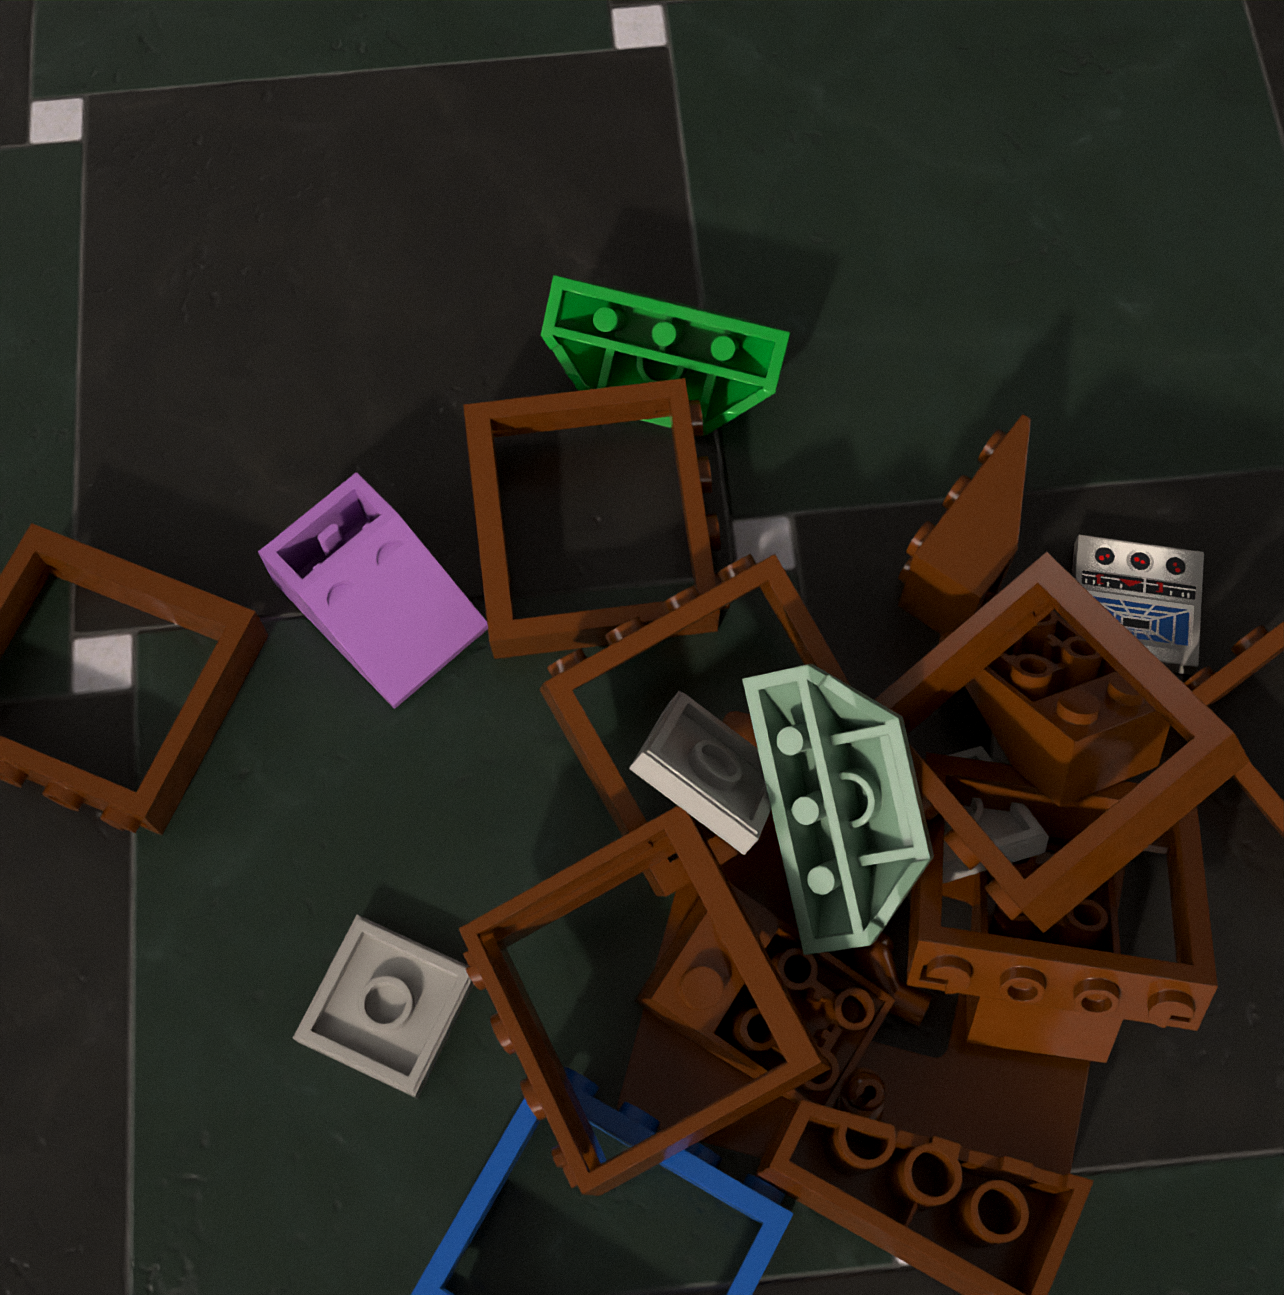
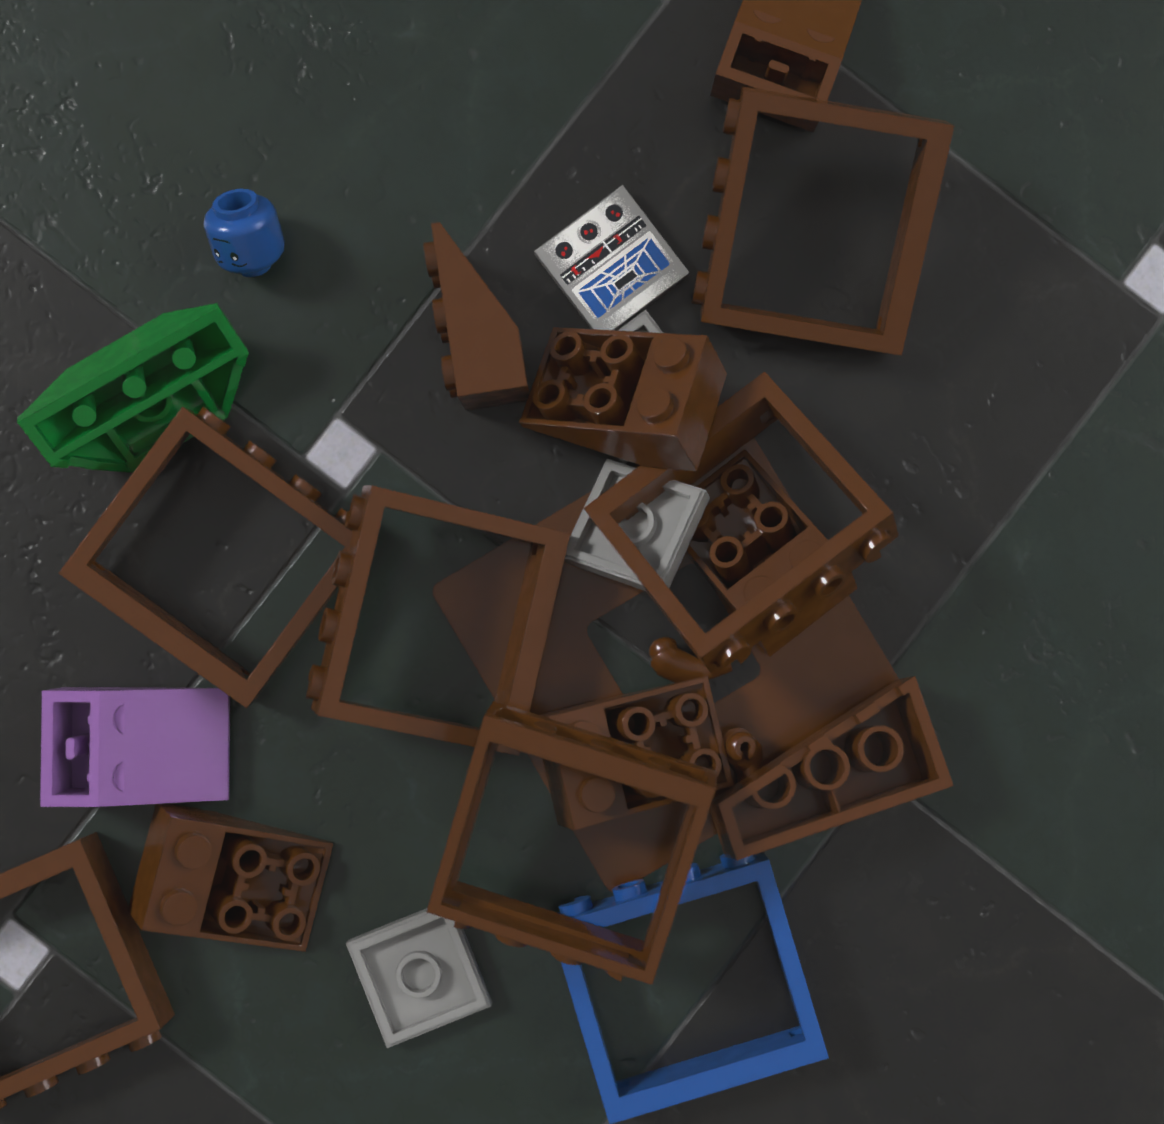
camera: 50 degrees left, 20 degrees up
light grey tile [629,691,771,855] -> none
sand green wedge [742,664,934,955] -> none
reddish brown window [874,552,1250,933] -> none
none -> reddish brown slope [128,803,333,952]
none -> blue head [204,189,284,277]

